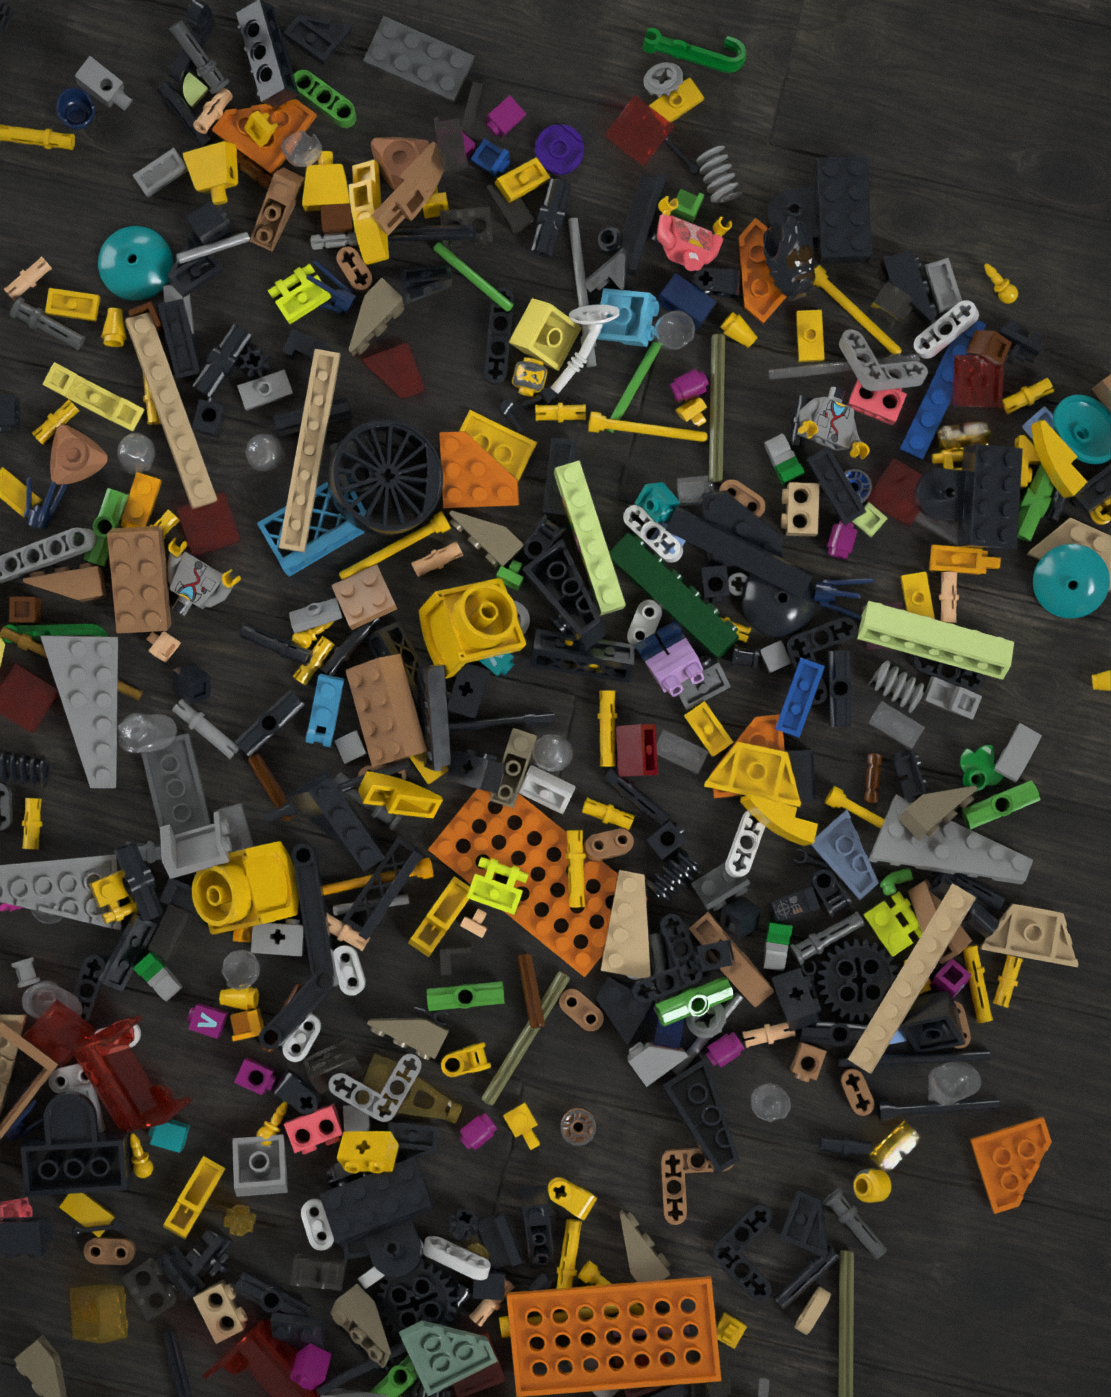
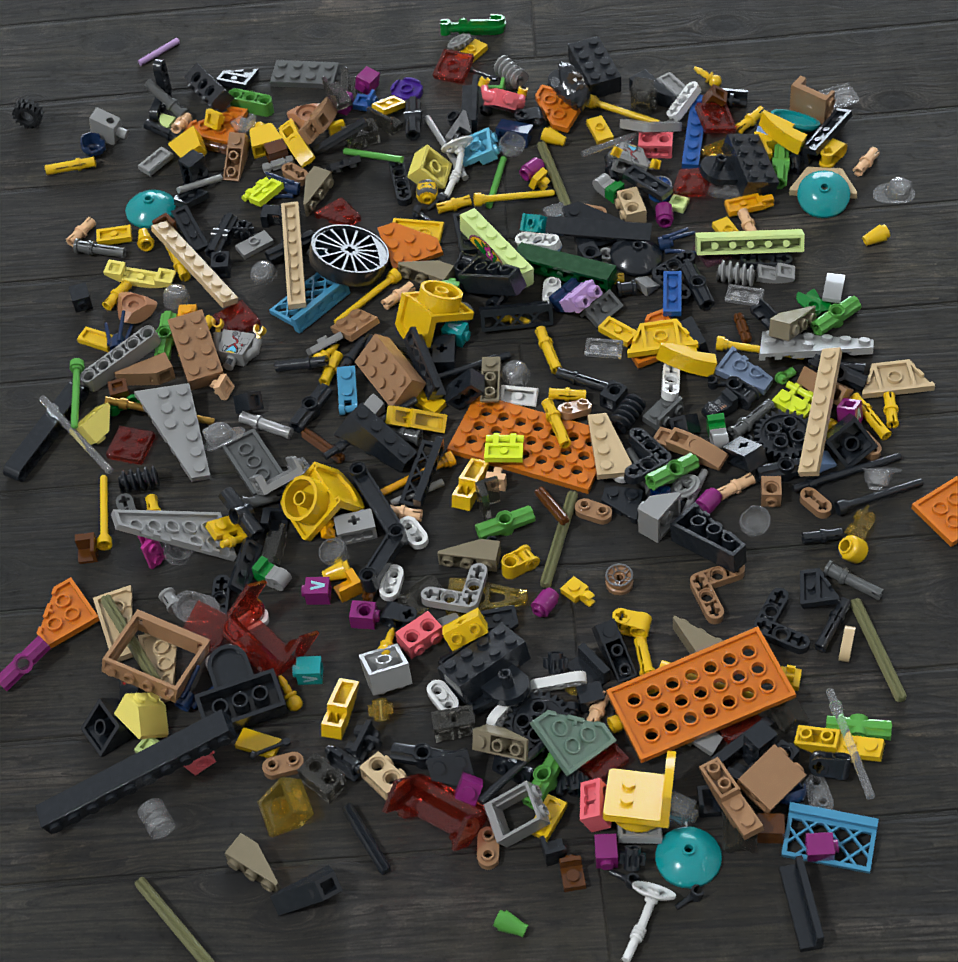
camera: 15 degrees left, 35 degrees down
dark red brick [616,724,658,777] -> none
black brick [695,939,736,972] -> none

